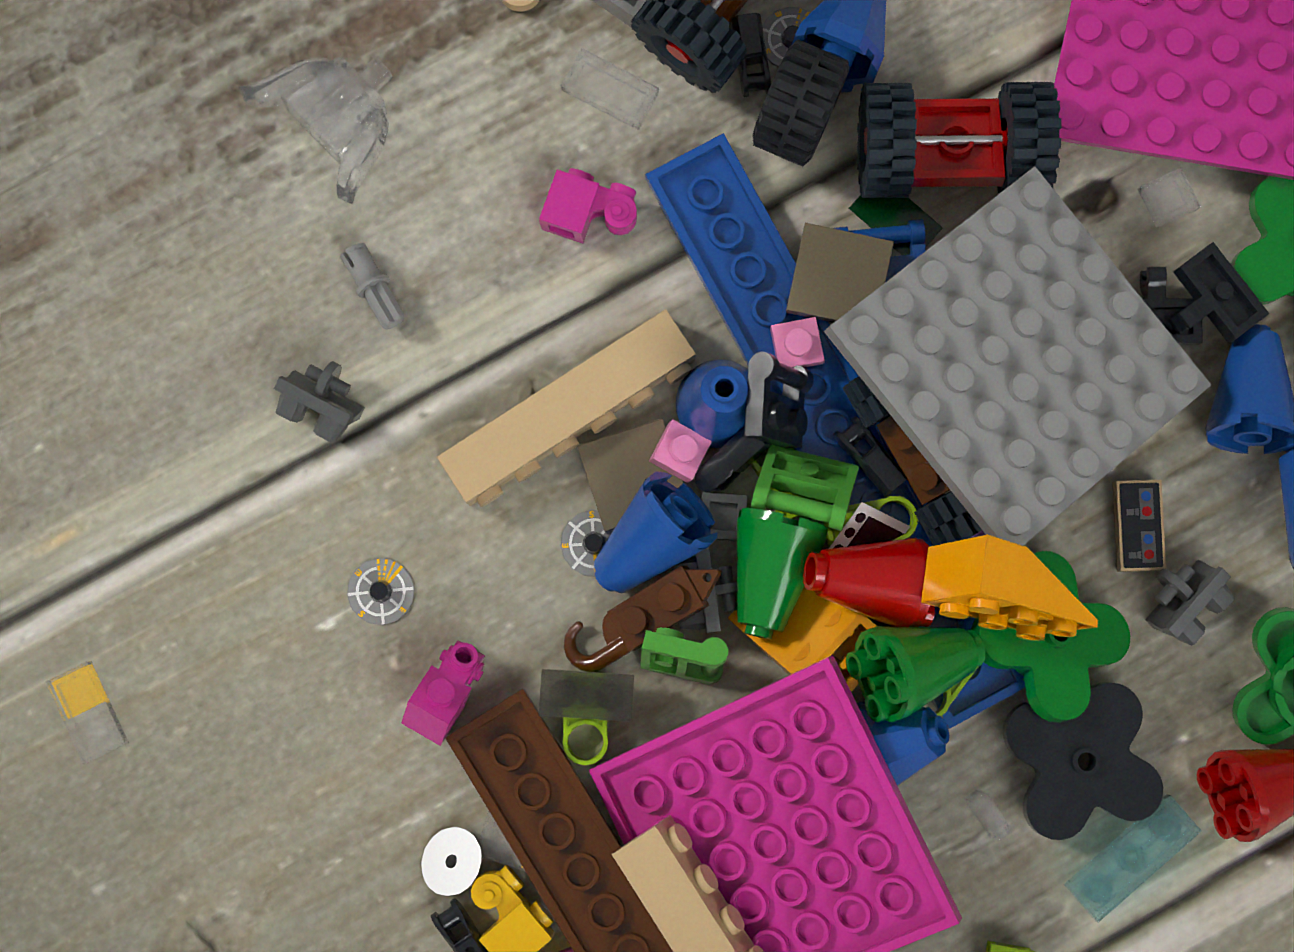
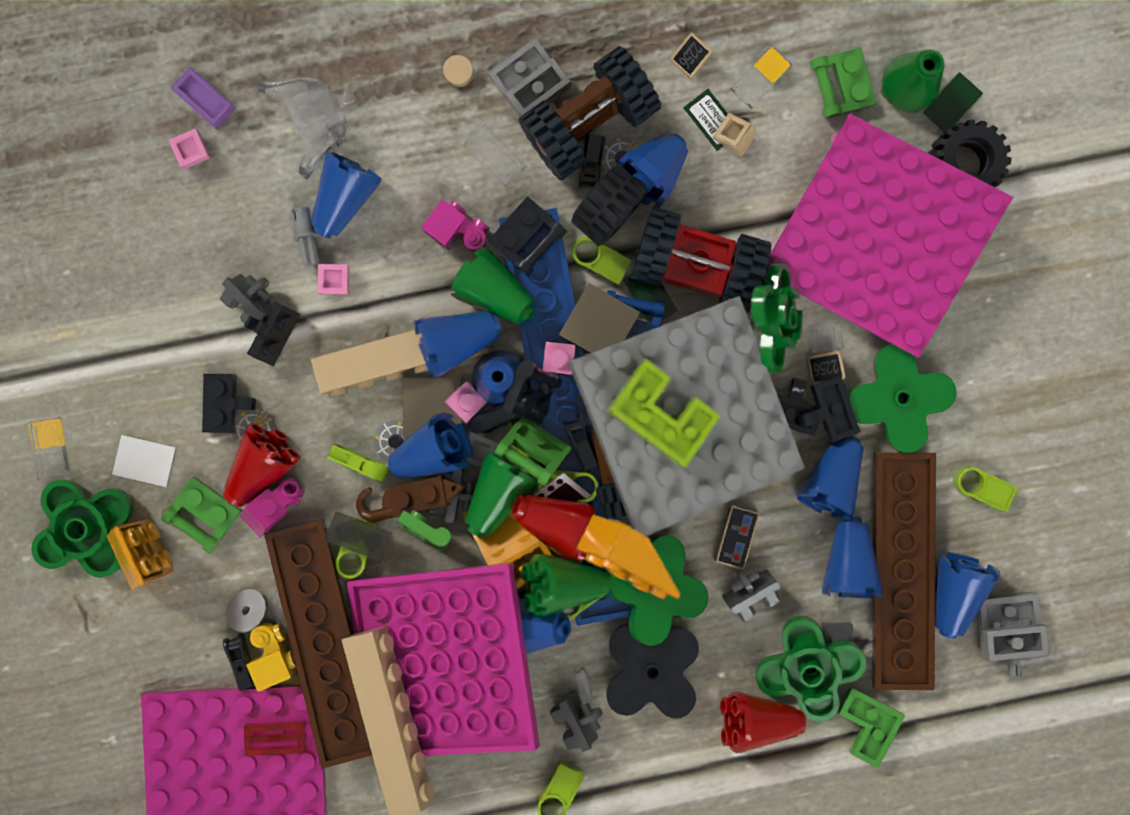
camera: 20 degrees right, 5 degrees up
clear light blue tile [1064,794,1201,923] -> none
none -> green plant [31,480,133,578]
none -> light orange slope [107,519,174,590]
none -> white sticker [112,435,176,487]
none -> bright green plate [161,476,243,554]
none -> bright pink plate [169,128,211,170]
none -> medium lavender tile [171,67,236,130]
none -> black plate [202,374,256,433]
none -> red cone [223,423,301,507]
none -> black plate [244,301,301,366]
none -> blue cone [311,151,382,239]
none -> bright pink plate [317,264,350,295]
none -> lime piece [327,444,389,482]
none -> blue cone [413,311,501,378]
none -> green cone [451,247,536,324]
none -> black plate [488,196,568,276]
none -> dark grey hips [550,690,603,752]
none -> lime piece [572,237,632,286]
none -> lime plate [607,359,721,468]
none -> green plant [751,263,803,373]
none -> slope [807,350,845,385]

